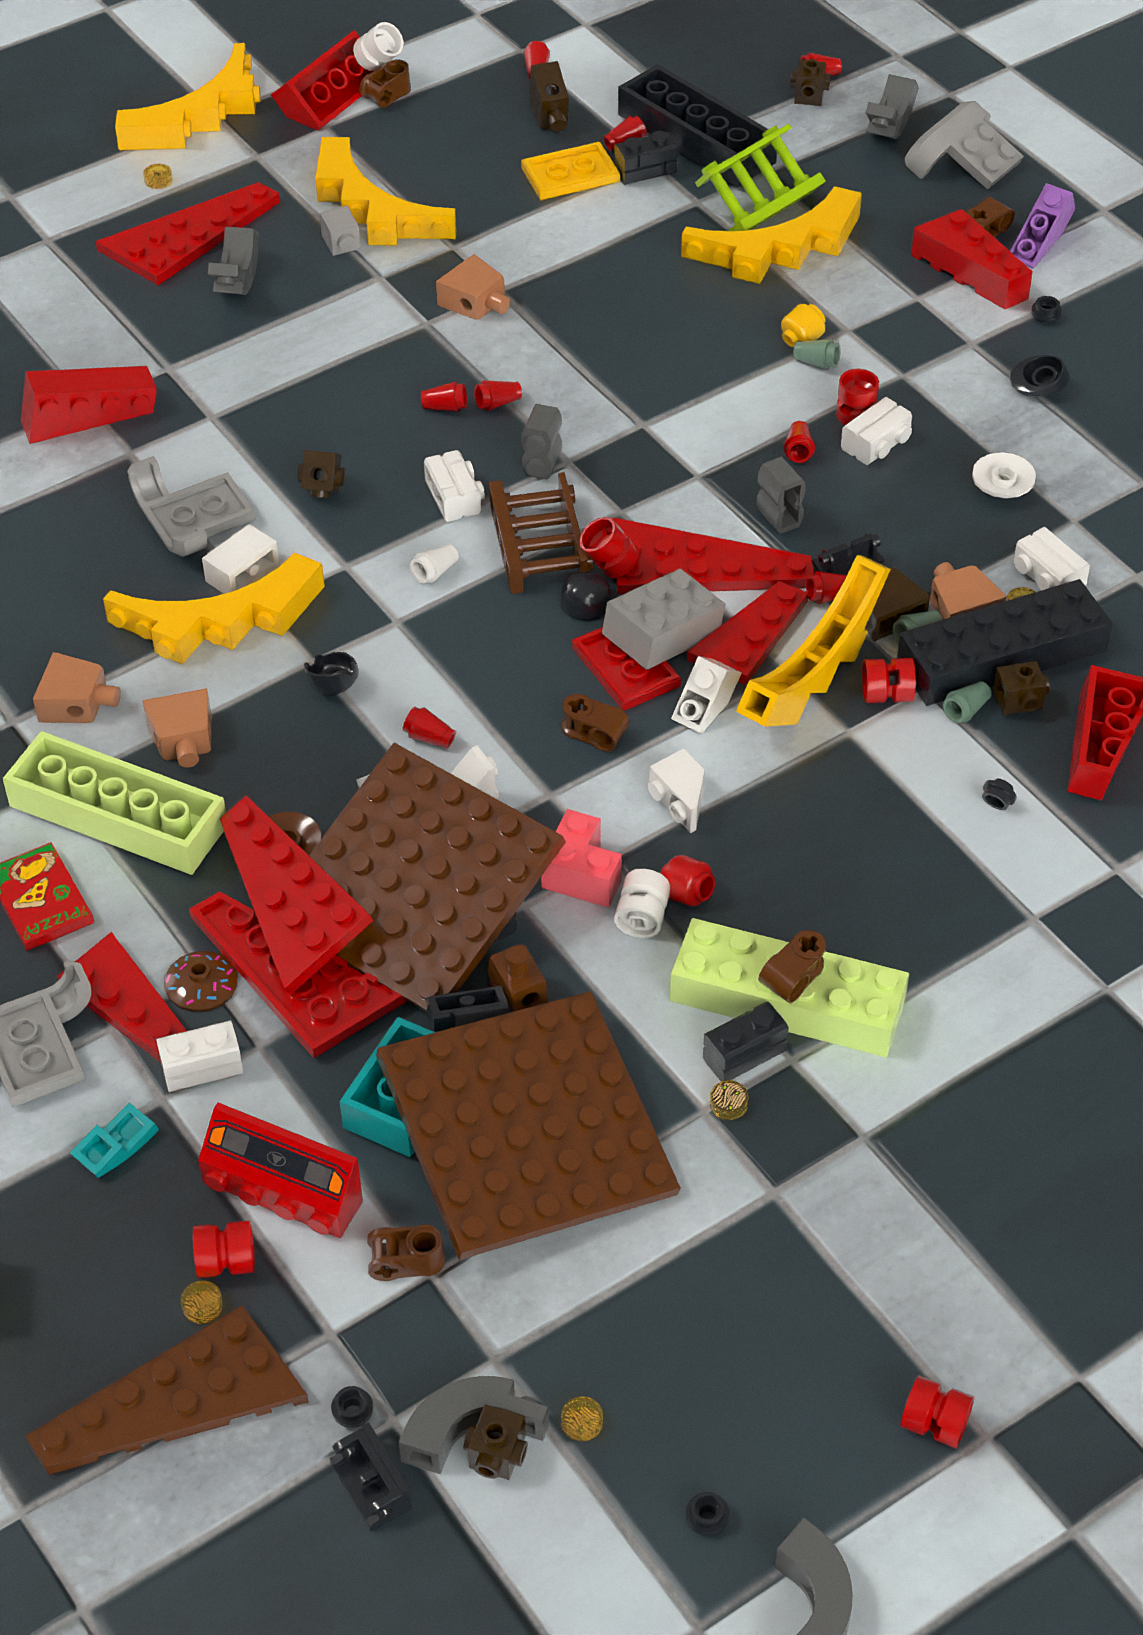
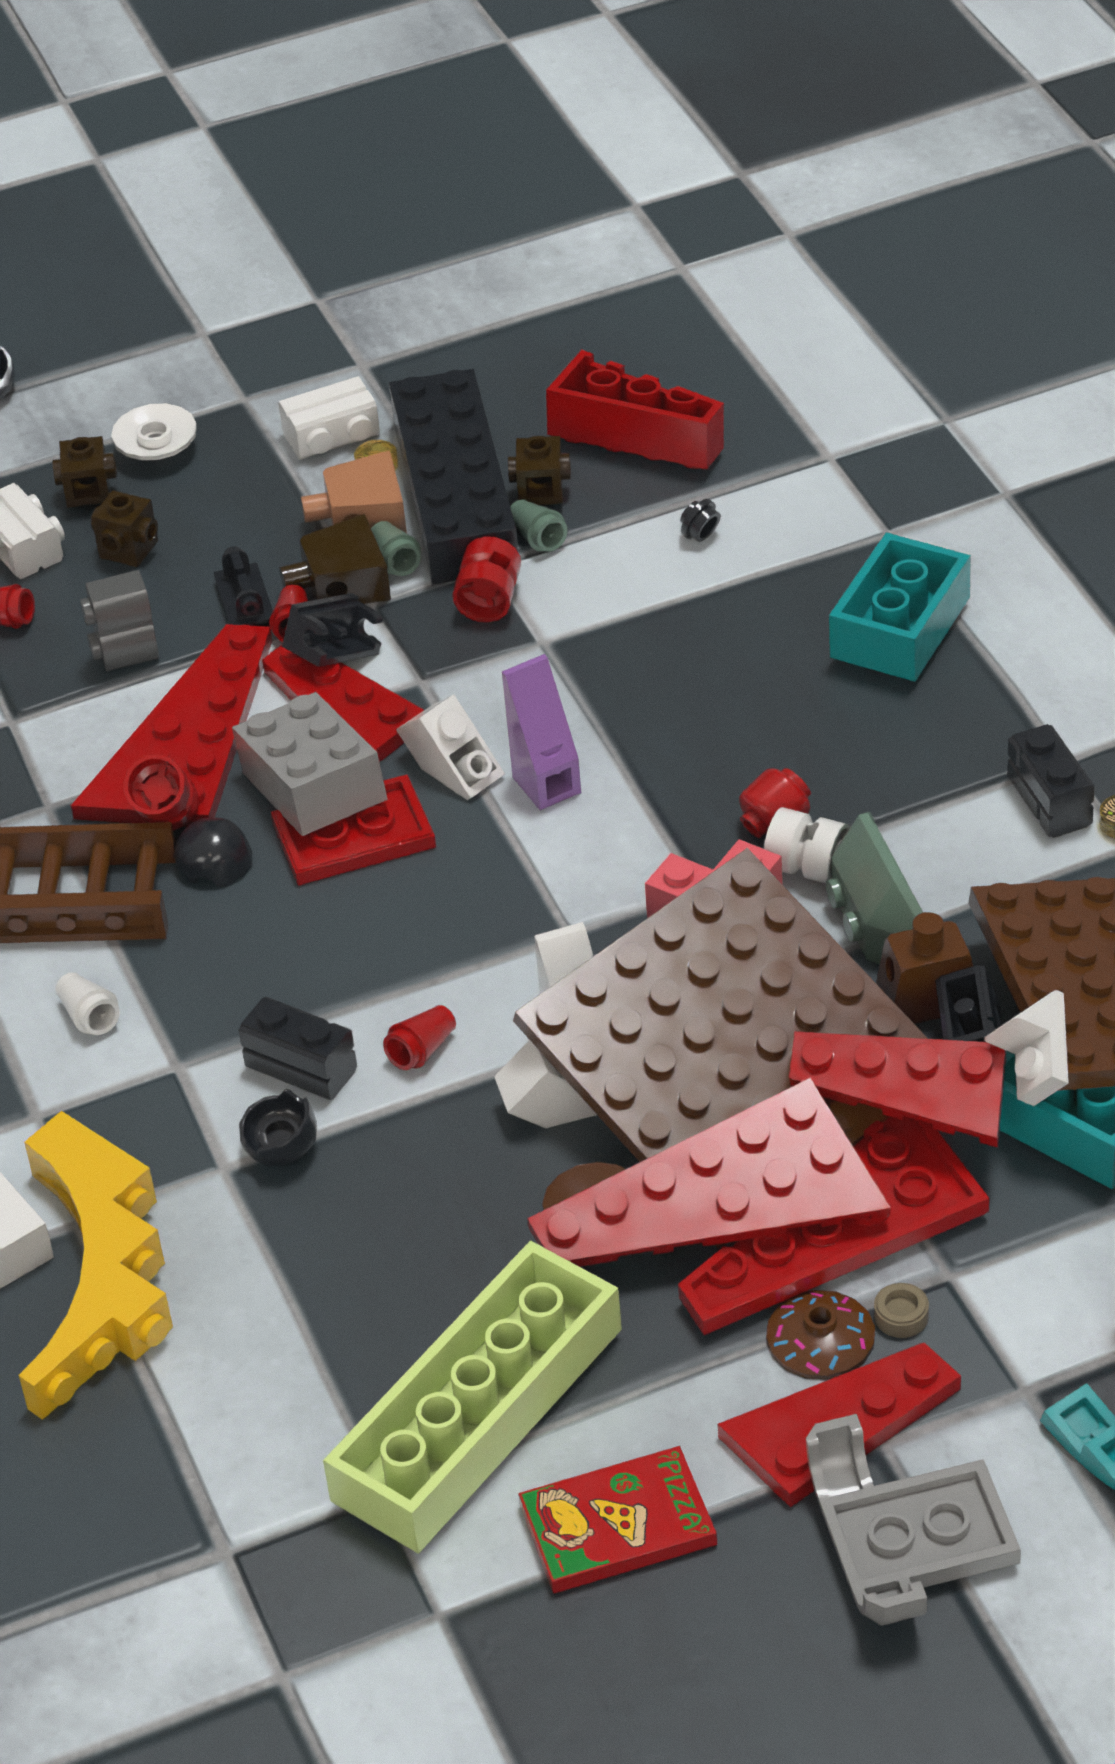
camera: 75 degrees left, 5 degrees down
nougat torso [33,652,121,723] -> none
nougat torso [142,688,212,768] -> none
white brick [156,1021,243,1092] -> none
reddish brown piece [561,694,630,752] -> none
white slope [648,748,705,833] -> none
yellowish green brick [670,918,909,1058] -> none
yellow arch [736,555,891,727] -> none
reddish brown piece [758,930,826,1003] -> none
none -> dark brown brick [52,436,117,508]
none -> dark brown brick [91,490,159,567]
none -> black brick [238,997,357,1100]
none -> black hinge [282,593,383,667]
none -> medium lavender slope [502,654,581,810]
none -> red wing [789,1031,1007,1148]
none -> sand green wedge [826,811,923,964]
none -> teal brick [829,532,971,682]
none -> dark tan tile [874,1283,929,1338]
none -> white slope [984,990,1069,1106]

